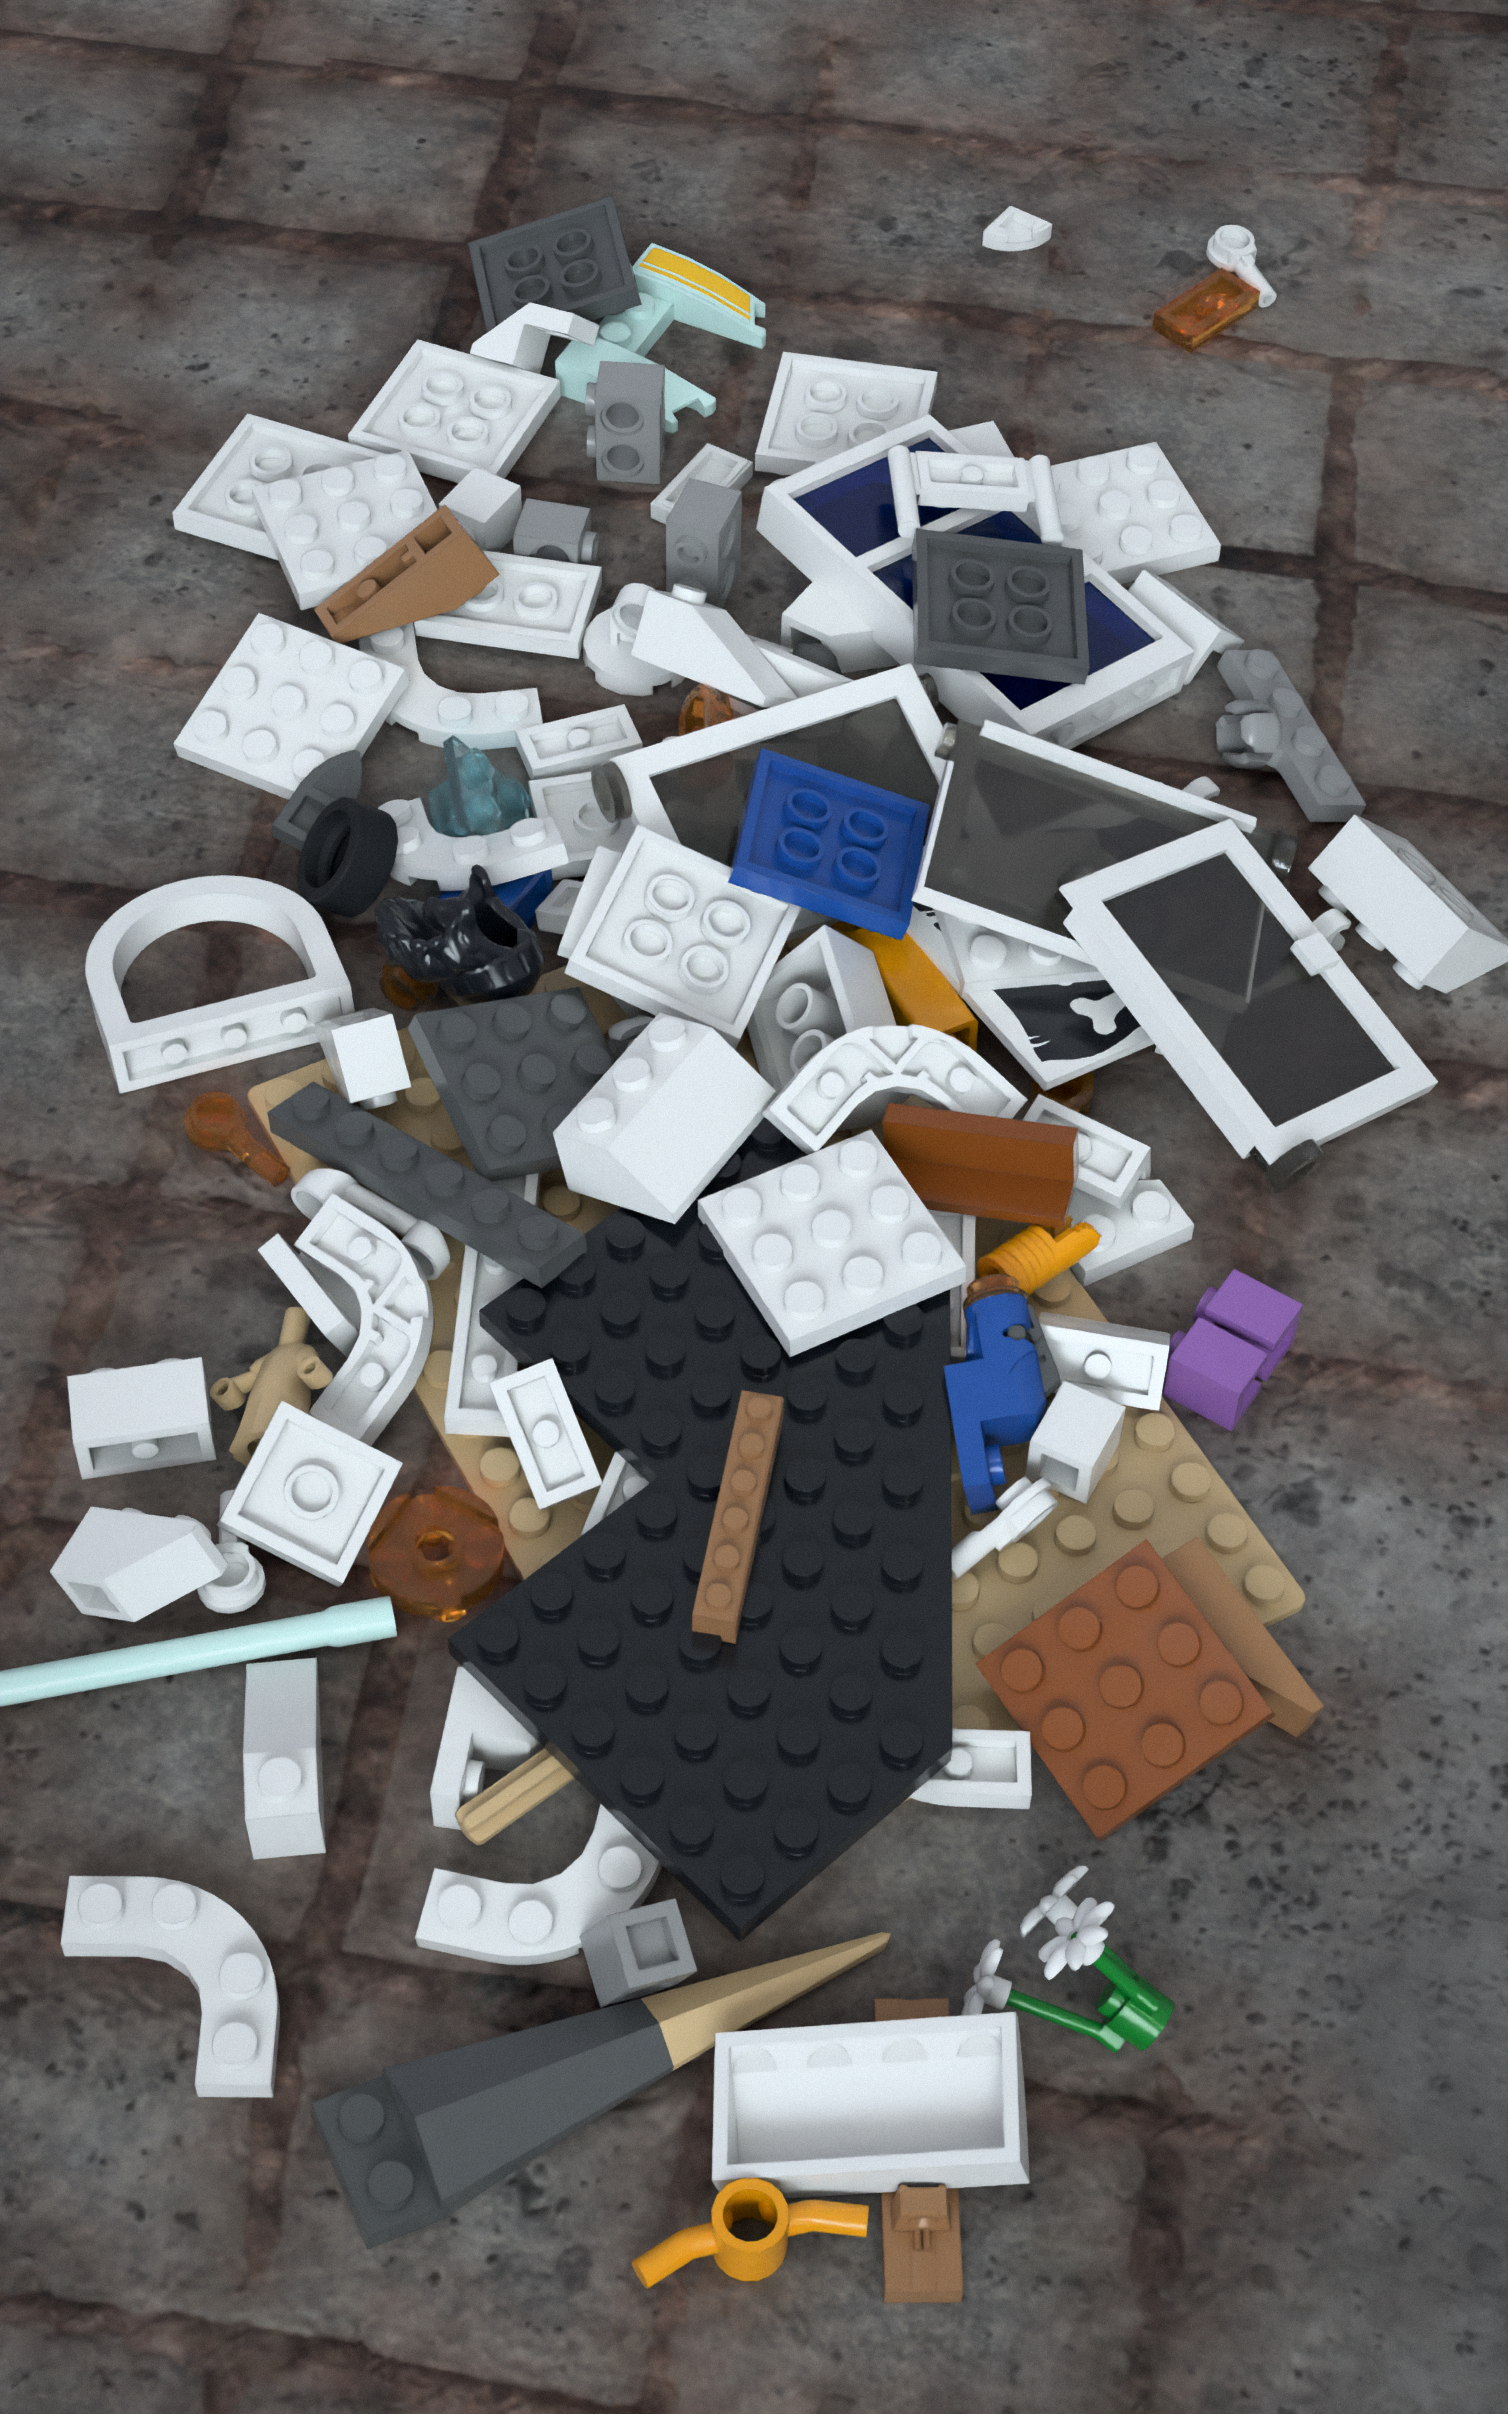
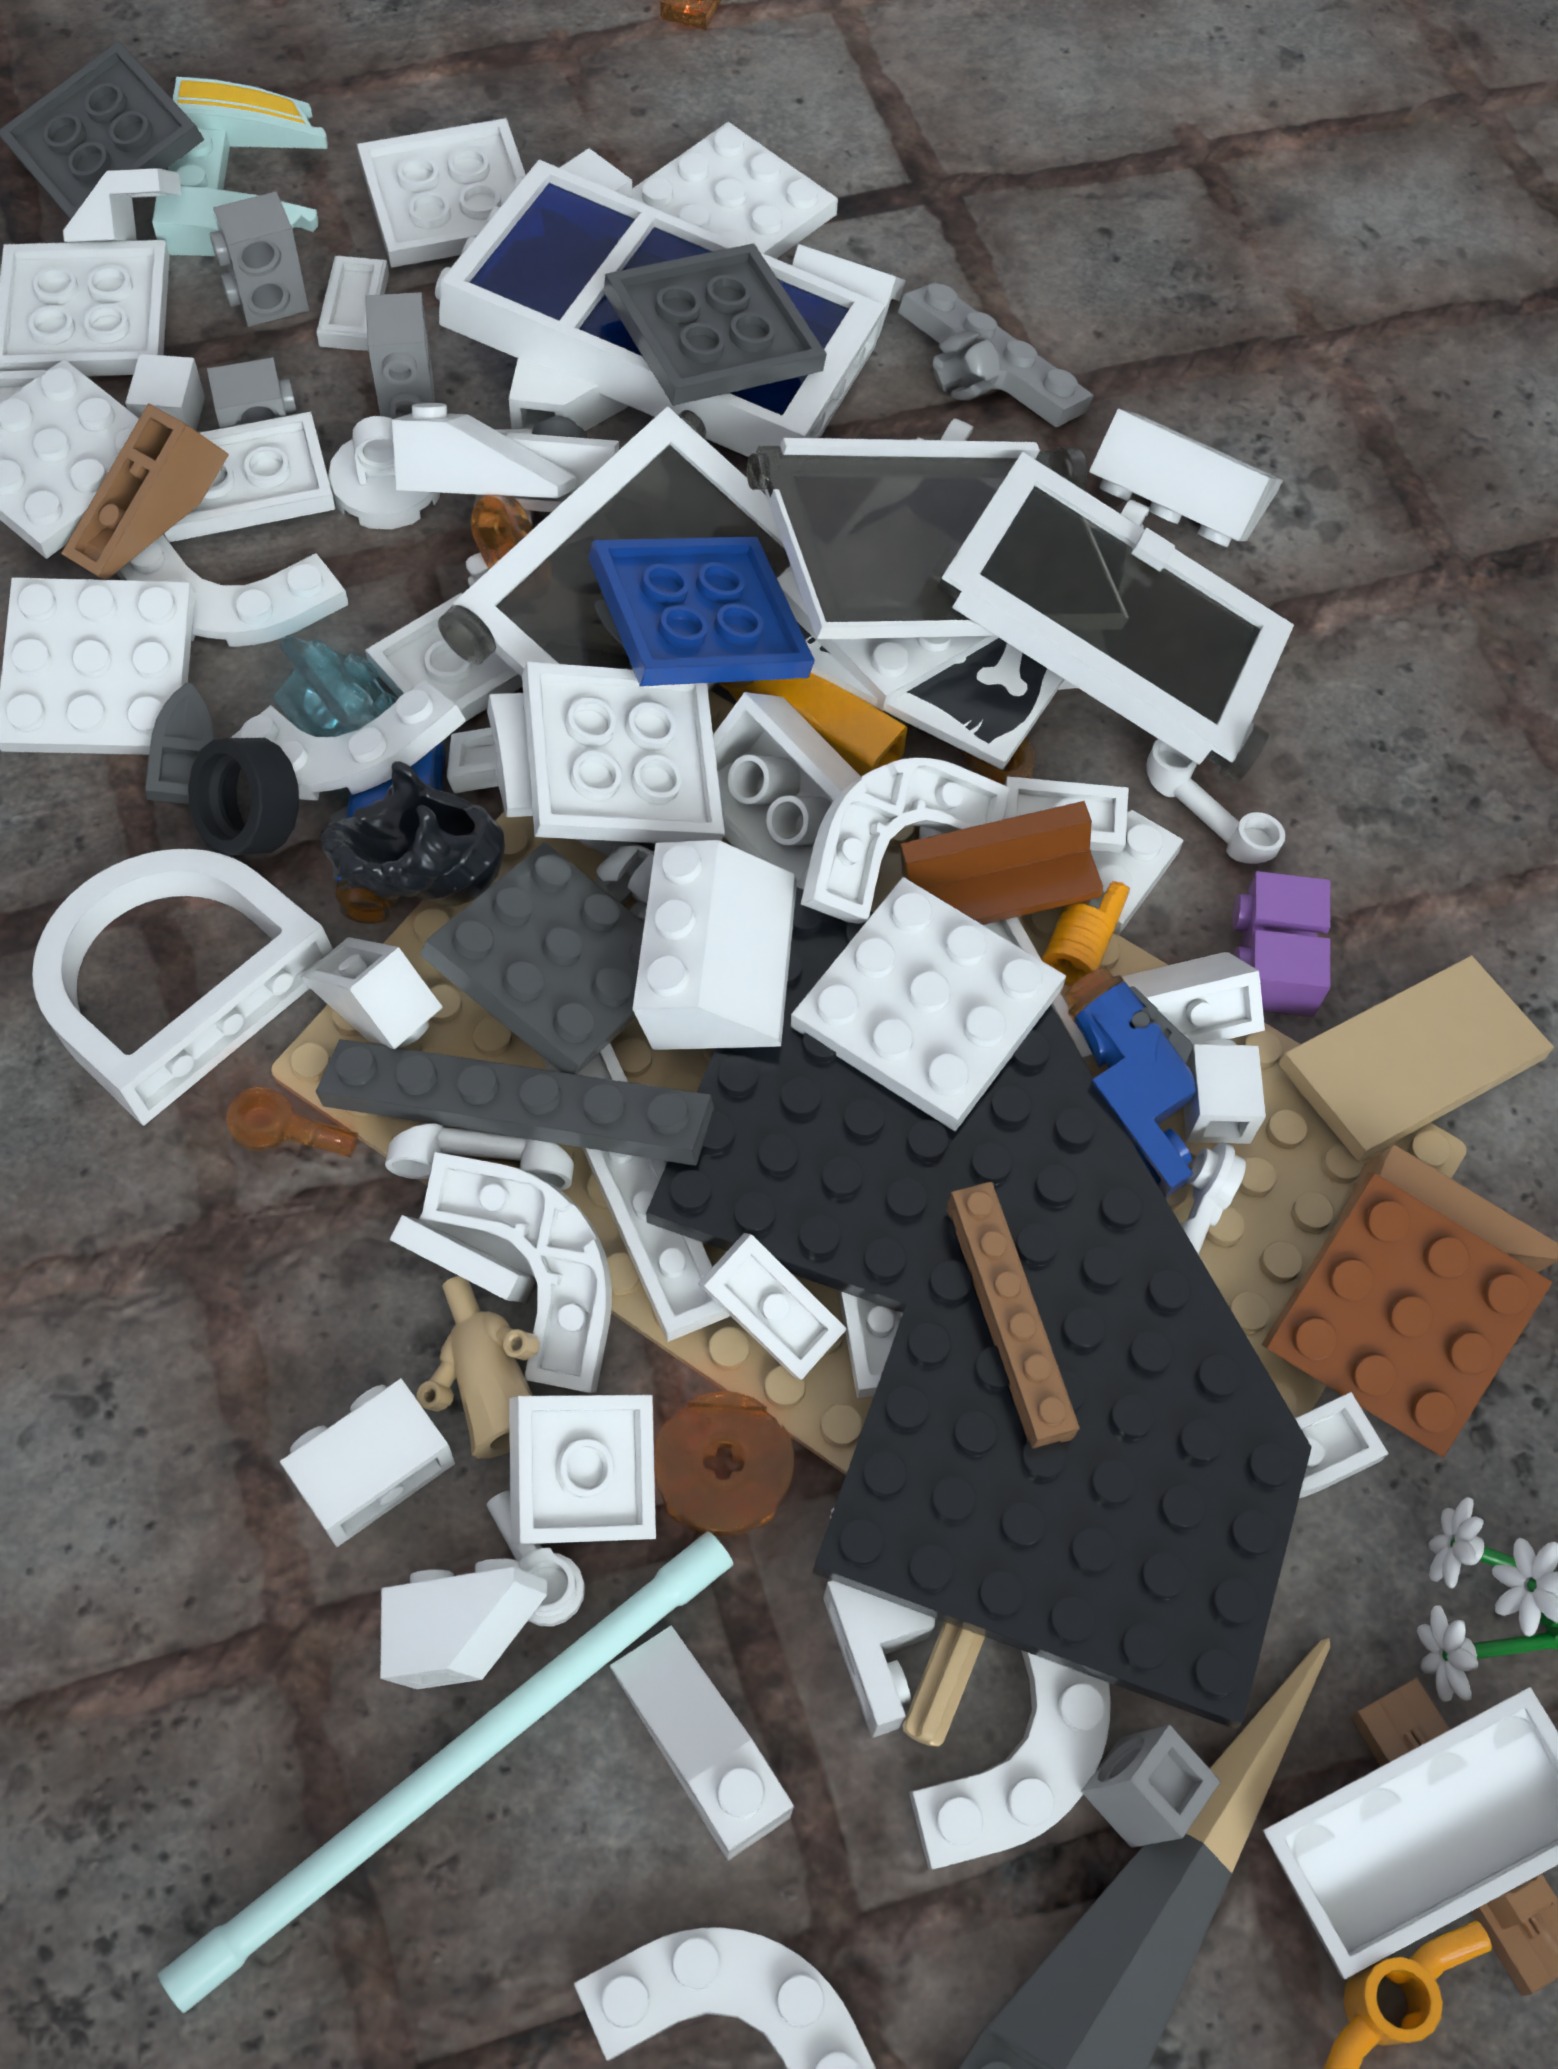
camera: 30 degrees left, 10 degrees up
white plate [515,704,643,780] -> none
white plate [887,445,1064,546] -> none
none -> white bar [1146,739,1285,864]
none -> tan tile [1278,955,1554,1162]

